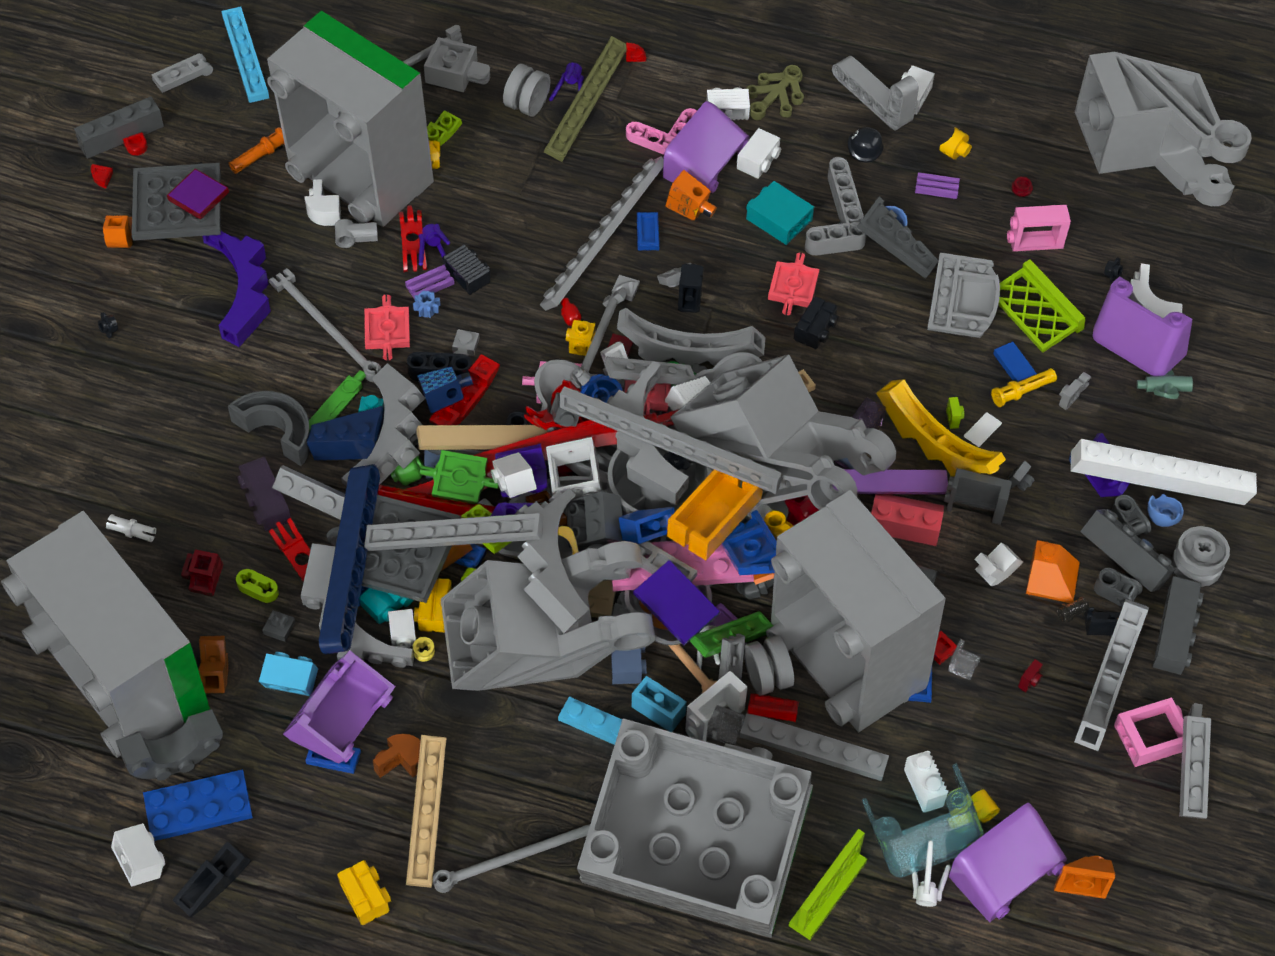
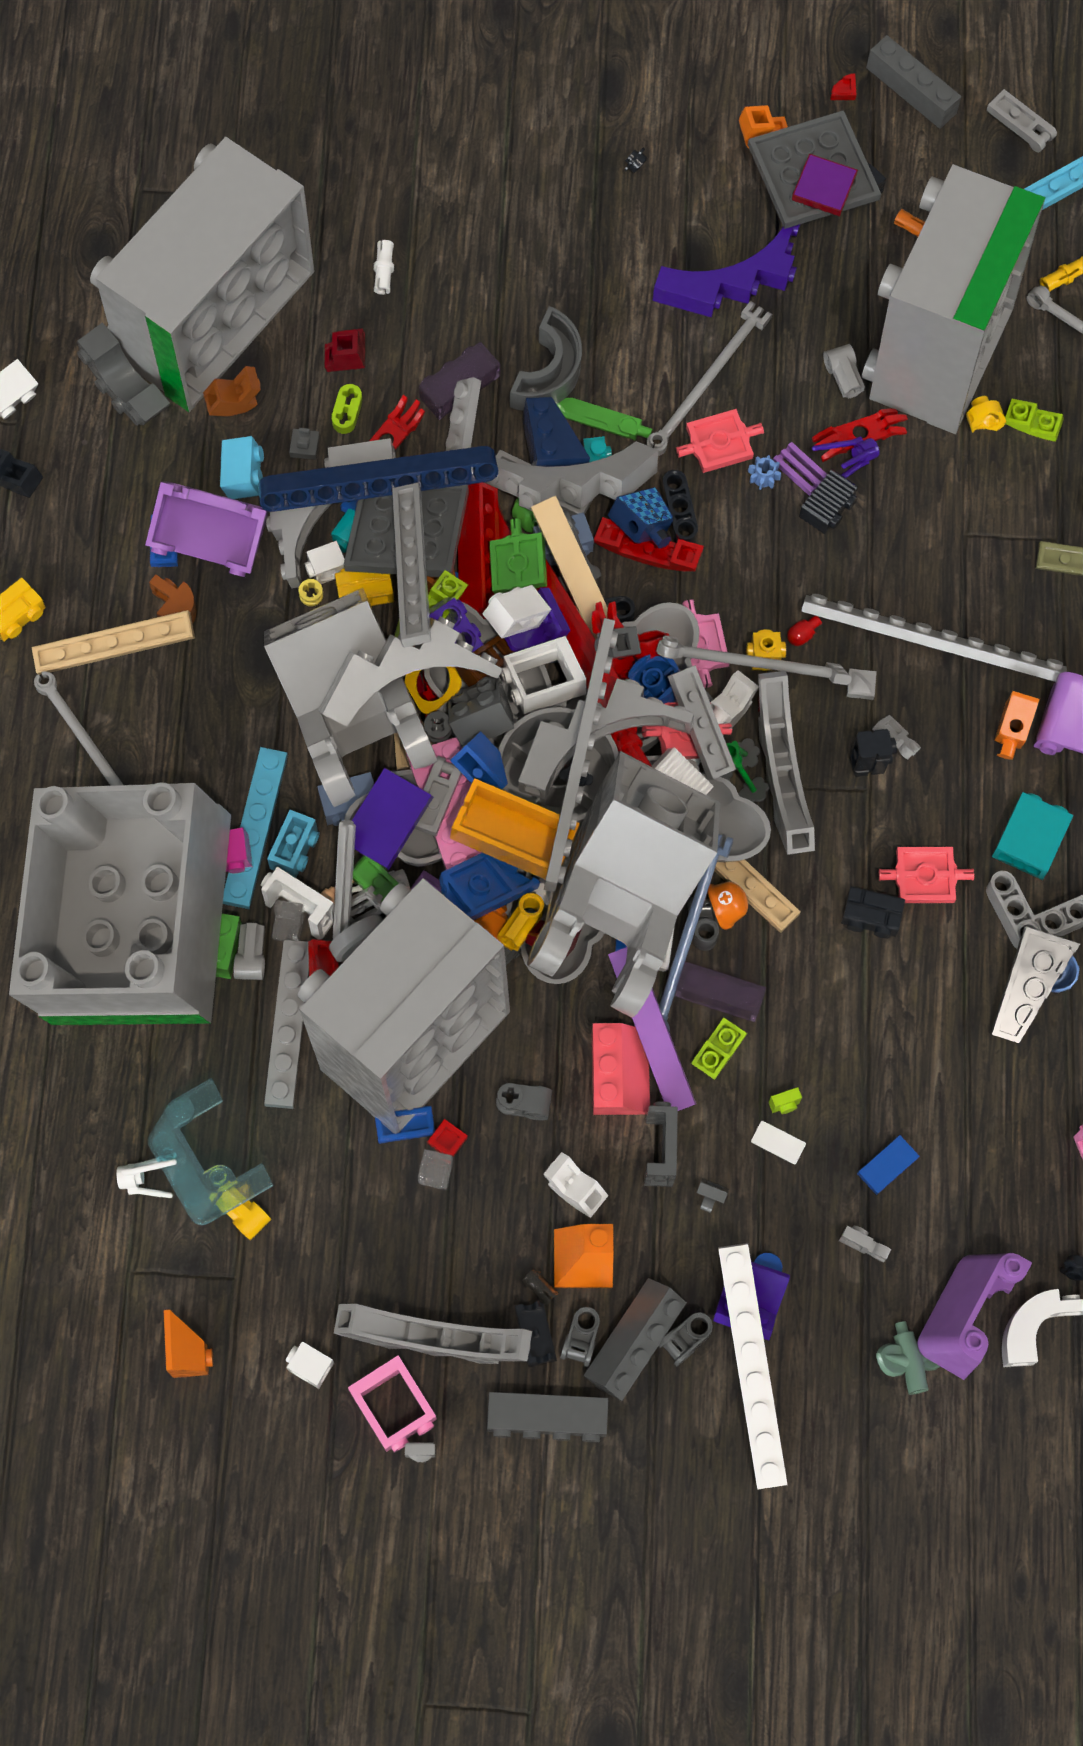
camera: 75 degrees right, 15 degrees up
red tile [123,132,148,155] -> none
blue plate [143,770,253,841] -> none
white brick [305,179,341,226] -> none
light grey plate [452,329,480,356] -> none
blue tile [637,212,659,251] -> none
lime fence [789,829,867,940] -> none
yellow arch [876,379,1006,477] -> none
white brick [904,751,948,812] -> none
light grey slope [927,253,1000,338] -> none
medium lavender windscreen [949,803,1067,923] -> none
yellow pin [991,368,1057,407] -> none
lime fence [998,259,1085,353] -> none
dark red plate [1018,659,1043,692] -> none
medium blue hair [1147,494,1184,527] -> none
light grey wheel [1171,526,1230,587] -> none
light grey plate [1179,716,1211,819] -> none
none -> white brick [286,1342,334,1389]
none -> light grey axle [333,820,356,940]
none -> lime slope [691,1017,747,1080]

